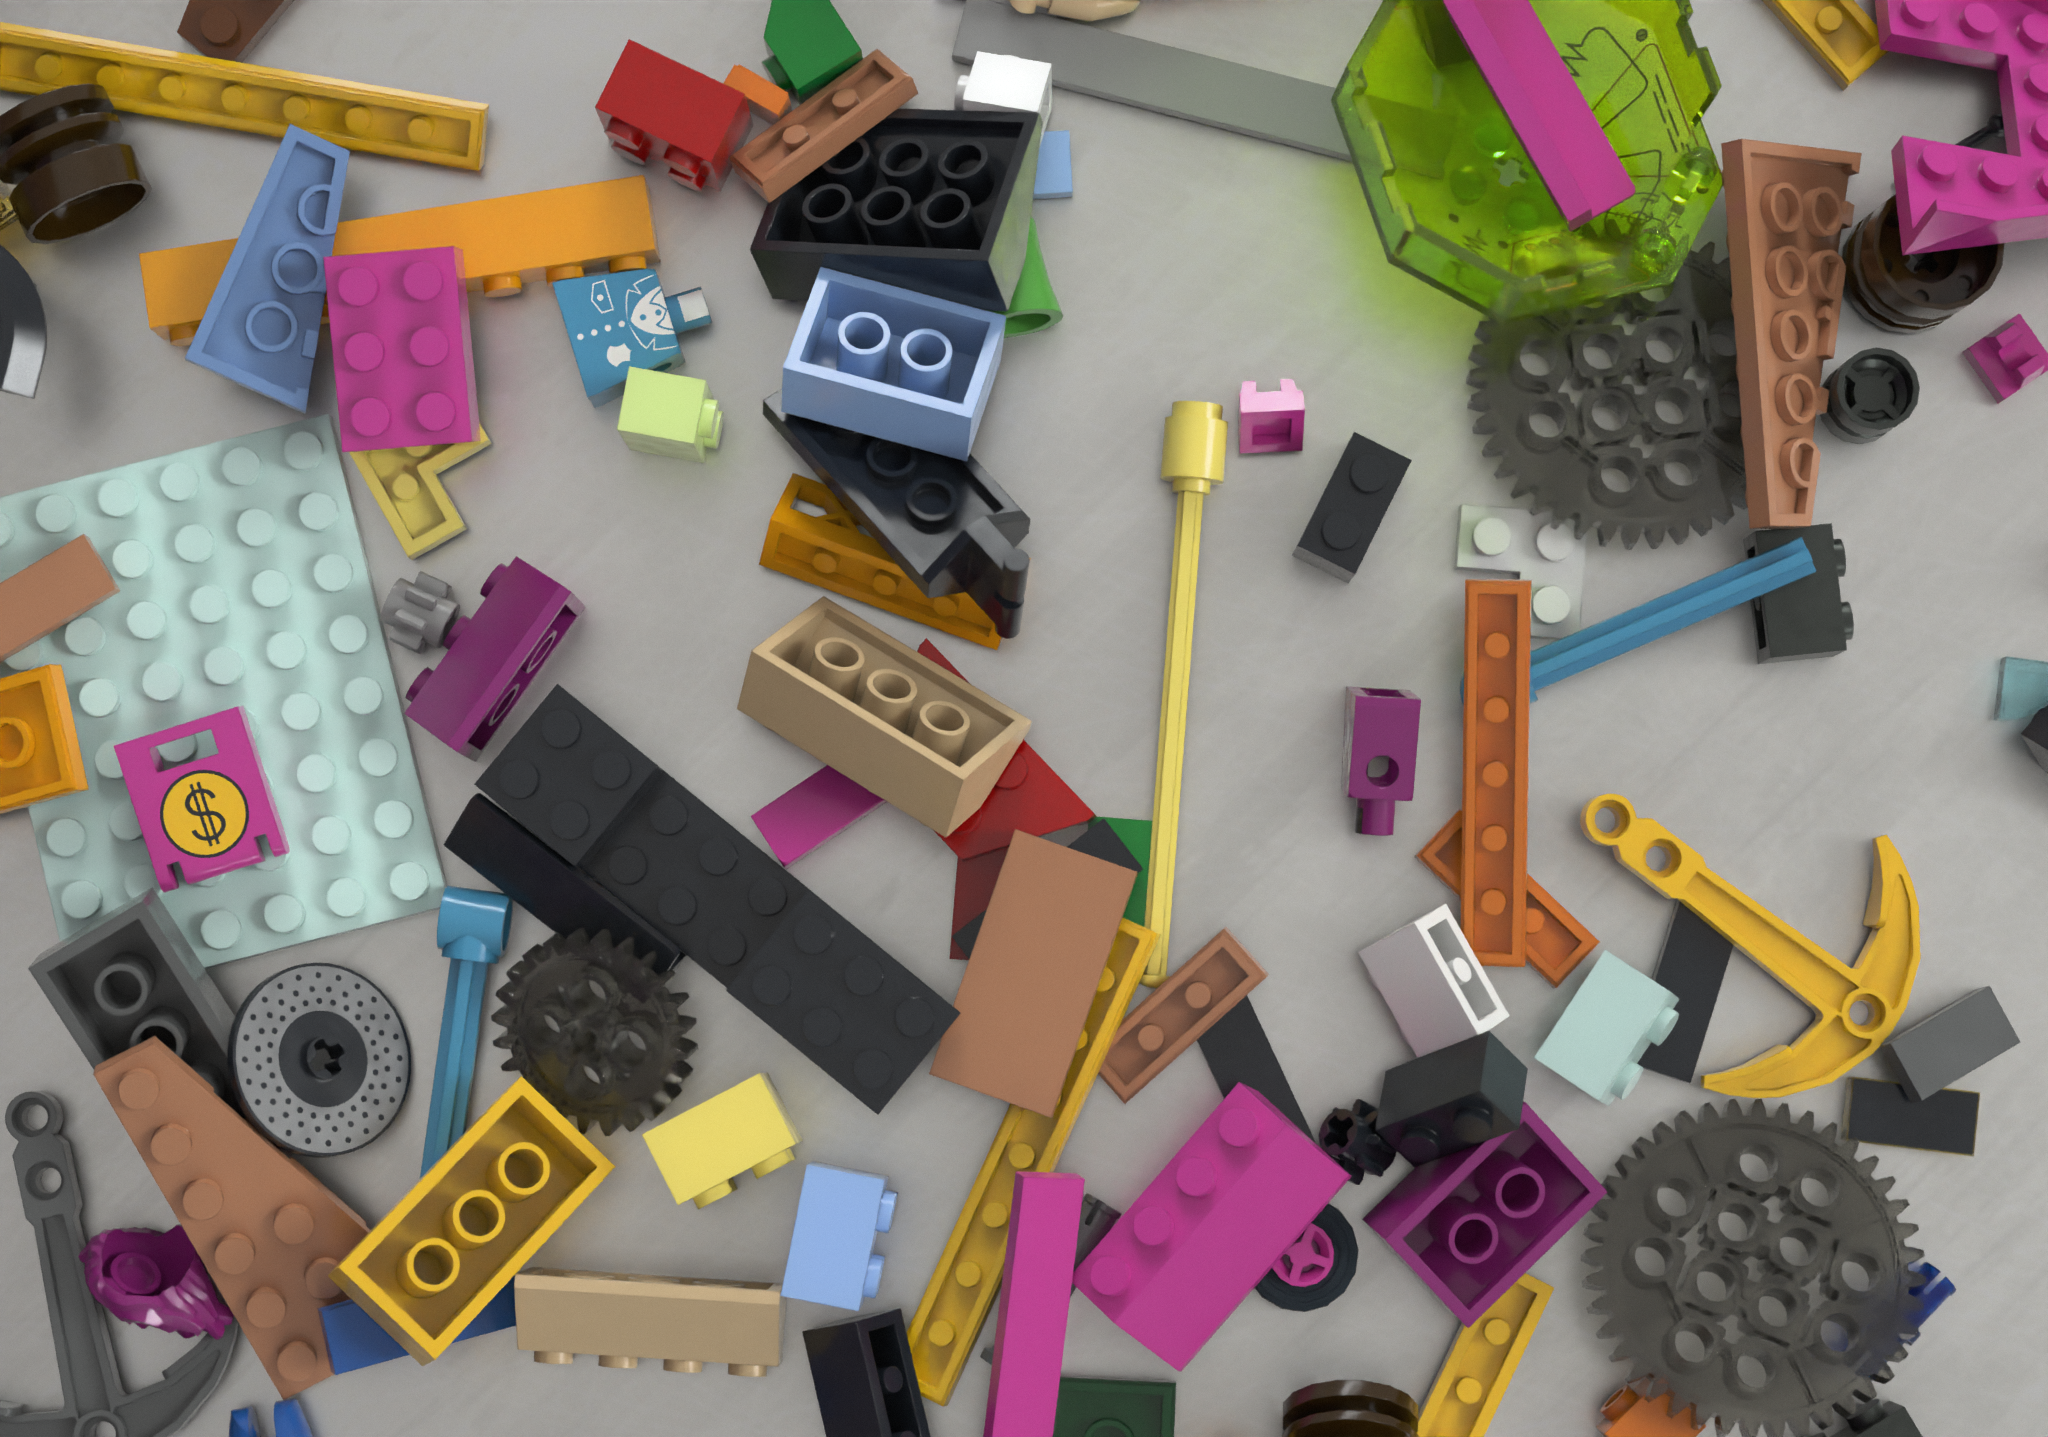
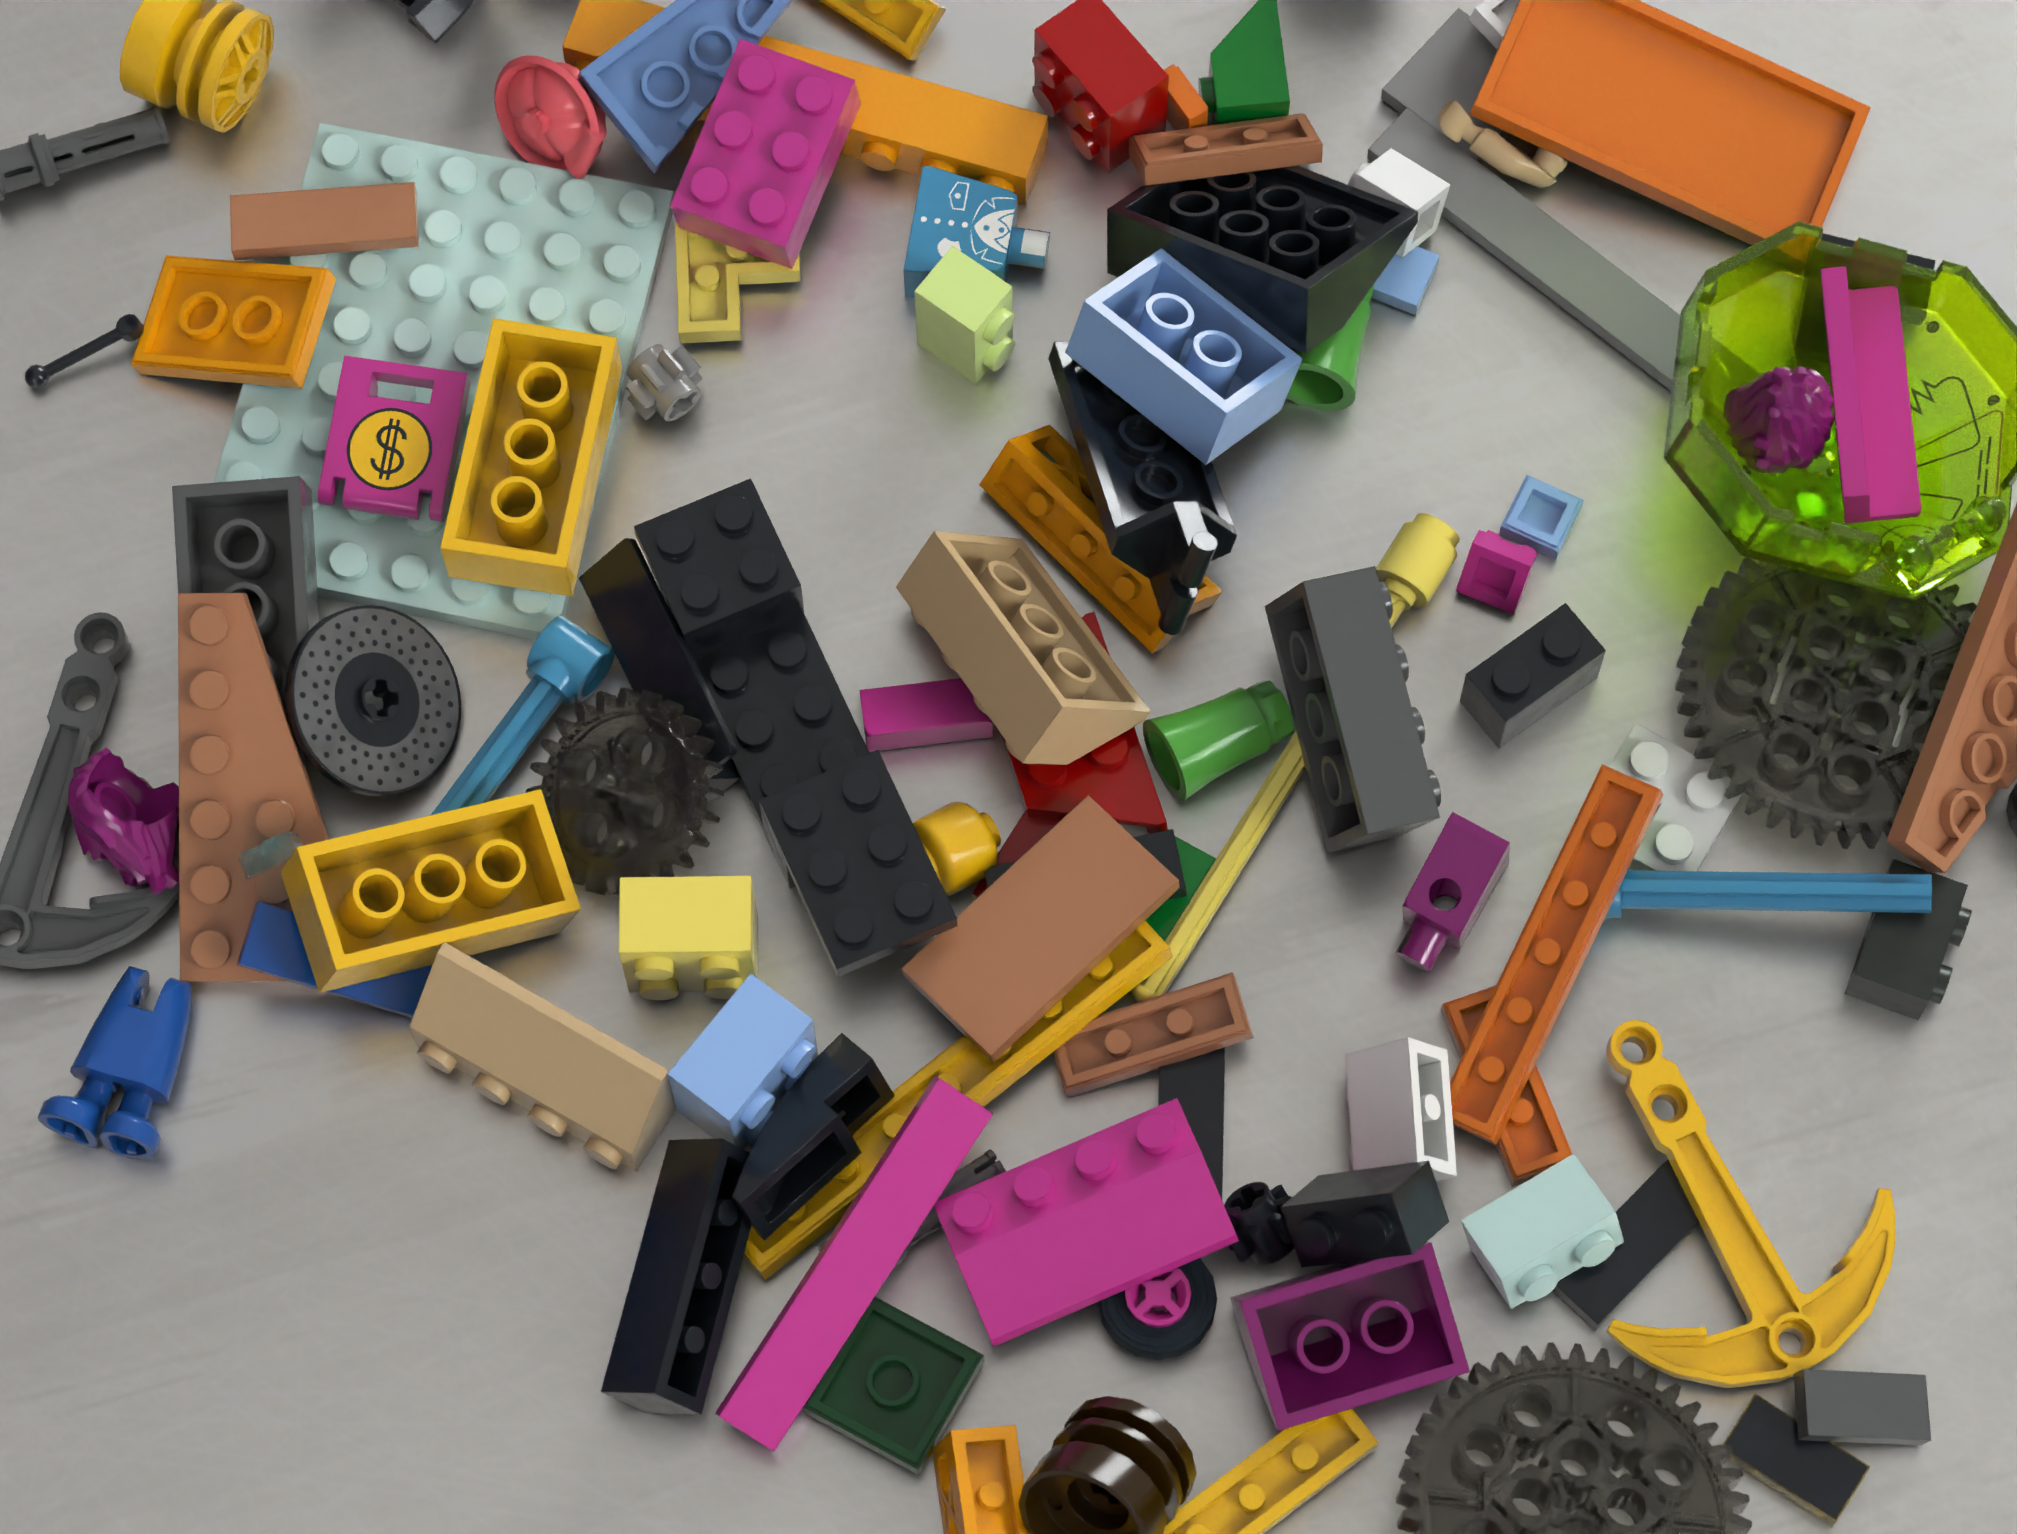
camera: 30 degrees right, 15 degrees down
magenta slope [404,556,586,762] -> none
none -> clear light blue tile [238,832,303,880]
none -> yellow brick [440,318,623,597]
none -> coral piece [494,55,607,179]
none -> black slope [732,1033,895,1240]
none -> yellow head [913,802,1001,896]
none -> bright green plant [1143,680,1295,802]
none -> dark grey brick [1264,566,1441,853]
none -> light blue tile [1499,475,1584,560]
none -> magenta hair [1723,366,1835,474]

